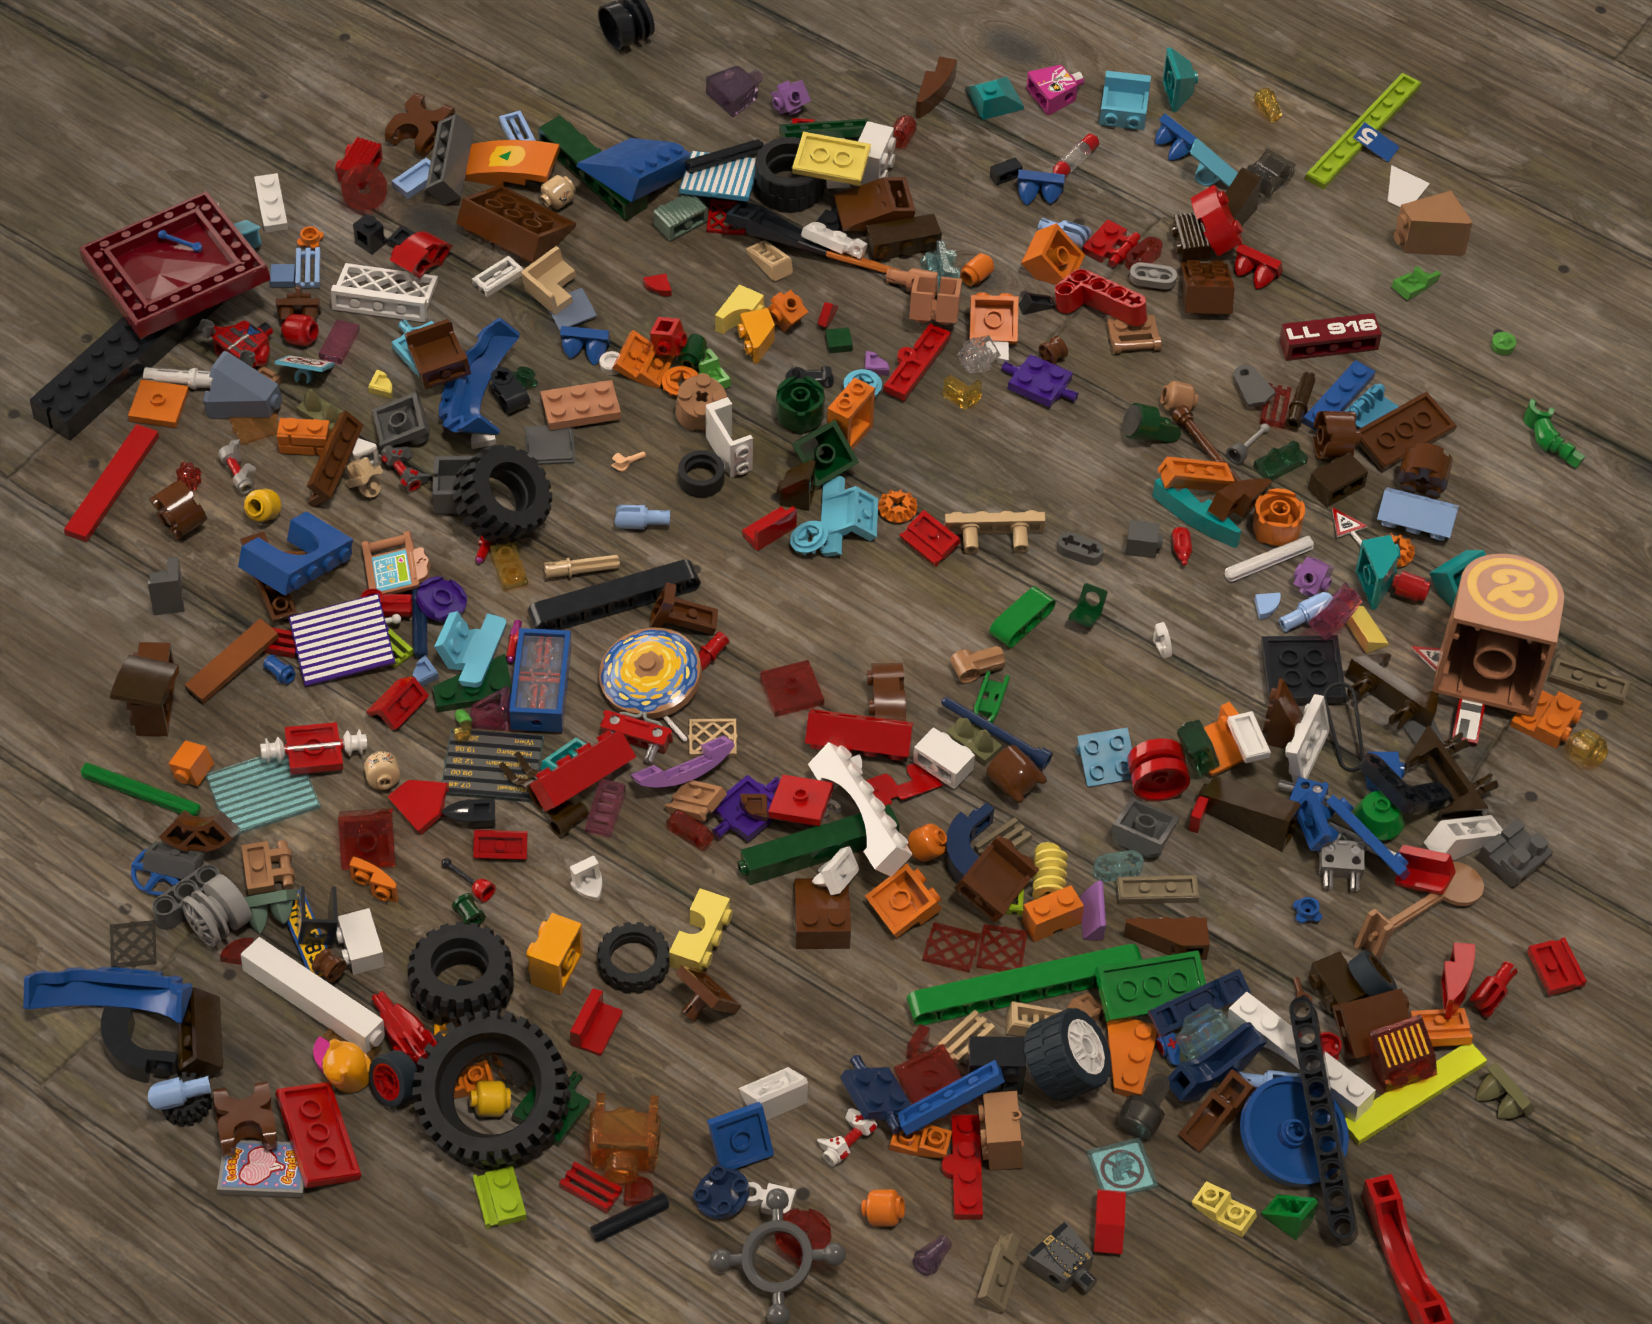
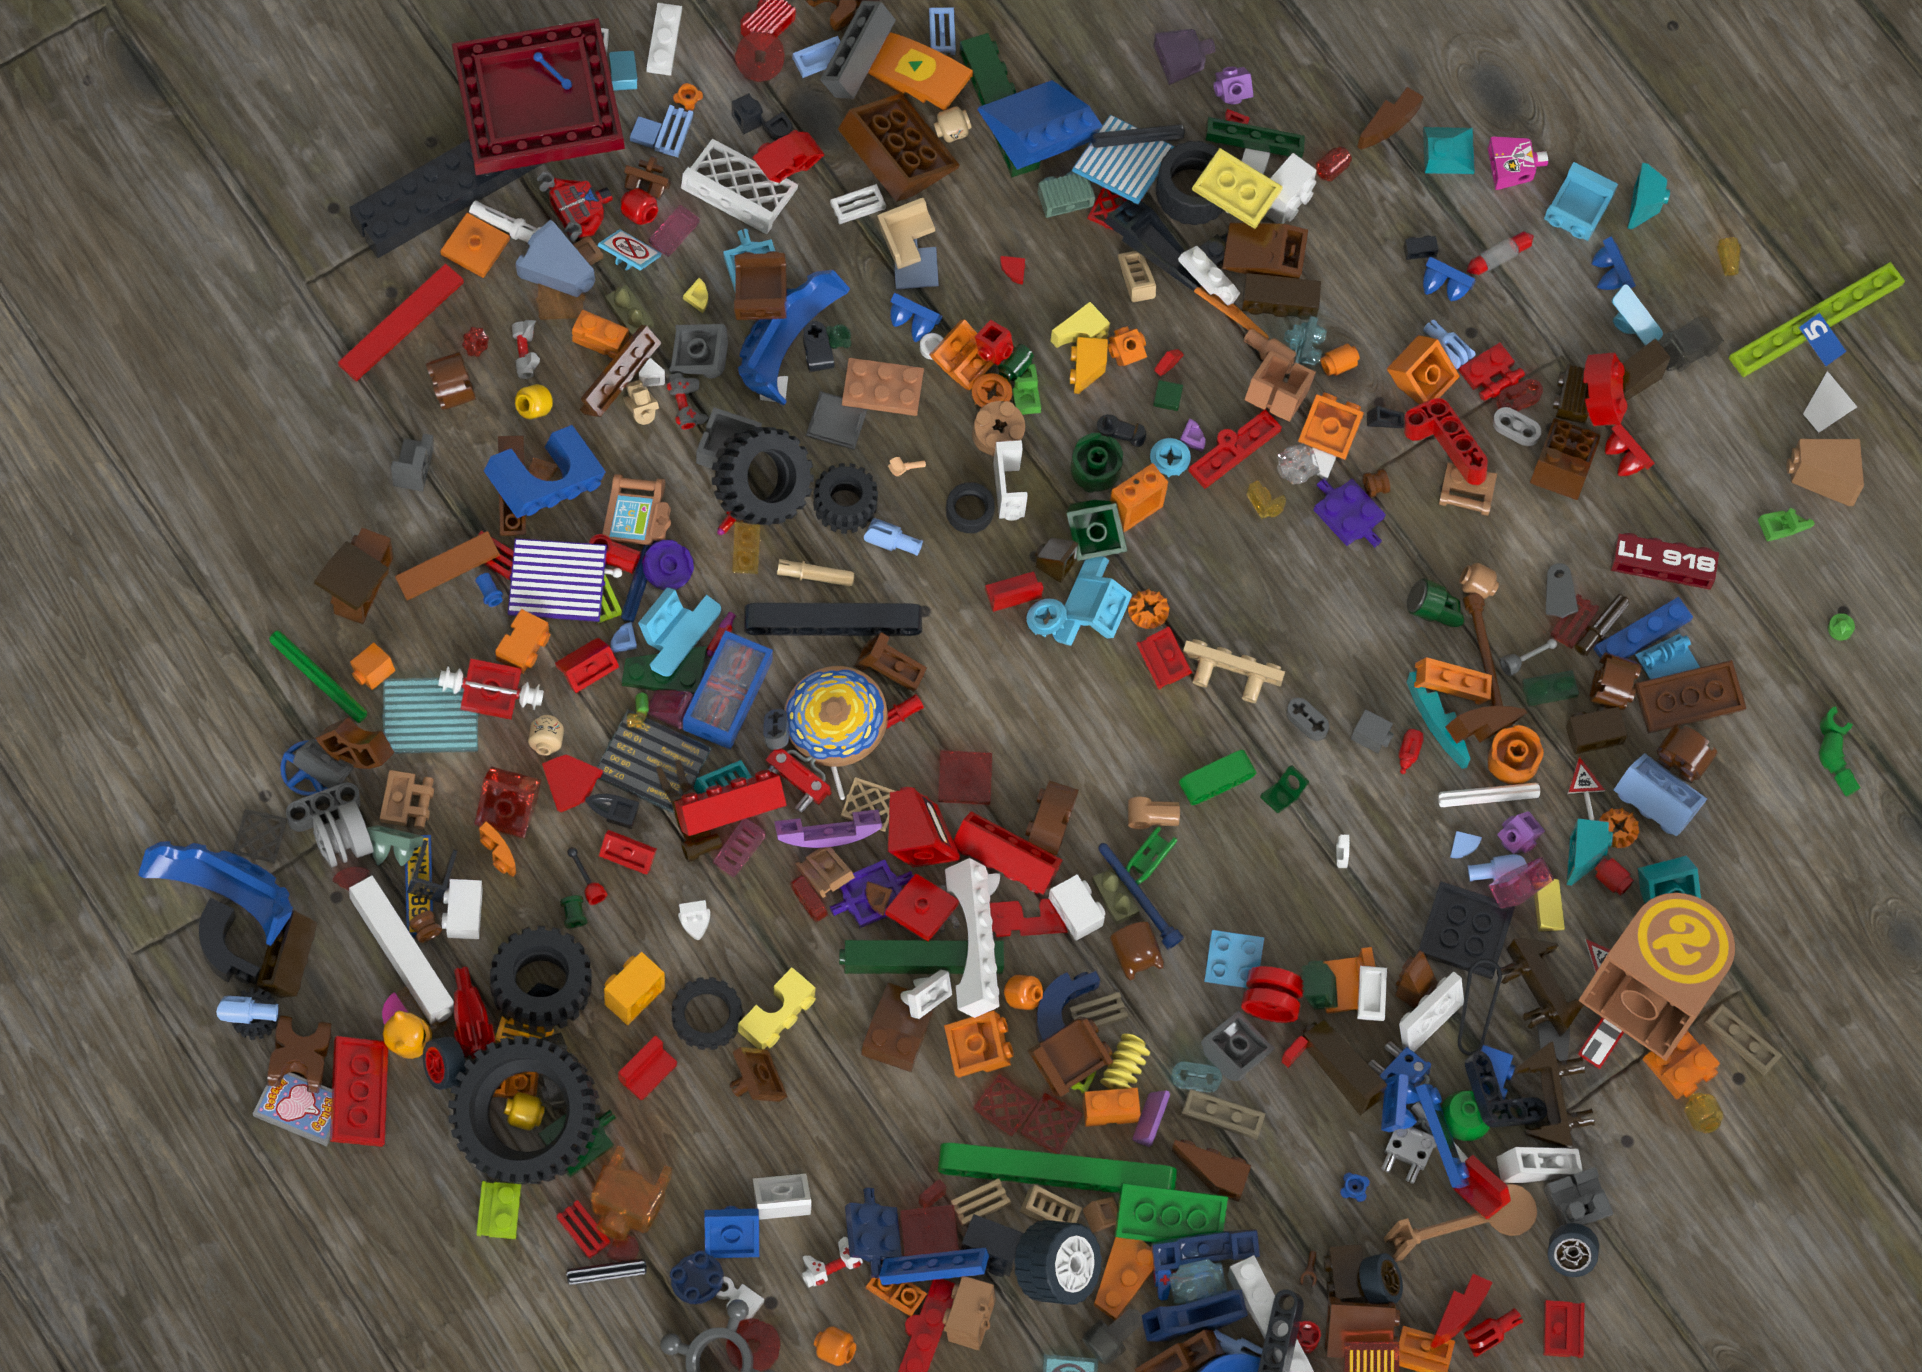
camera: 15 degrees right, 15 degrees up
none -> orange brick [495,609,551,674]
none -> dark grey beam [763,709,789,749]
none -> black tyre [813,463,878,534]
none -> red slope [888,787,960,868]
none -> wheel [1547,1223,1600,1277]

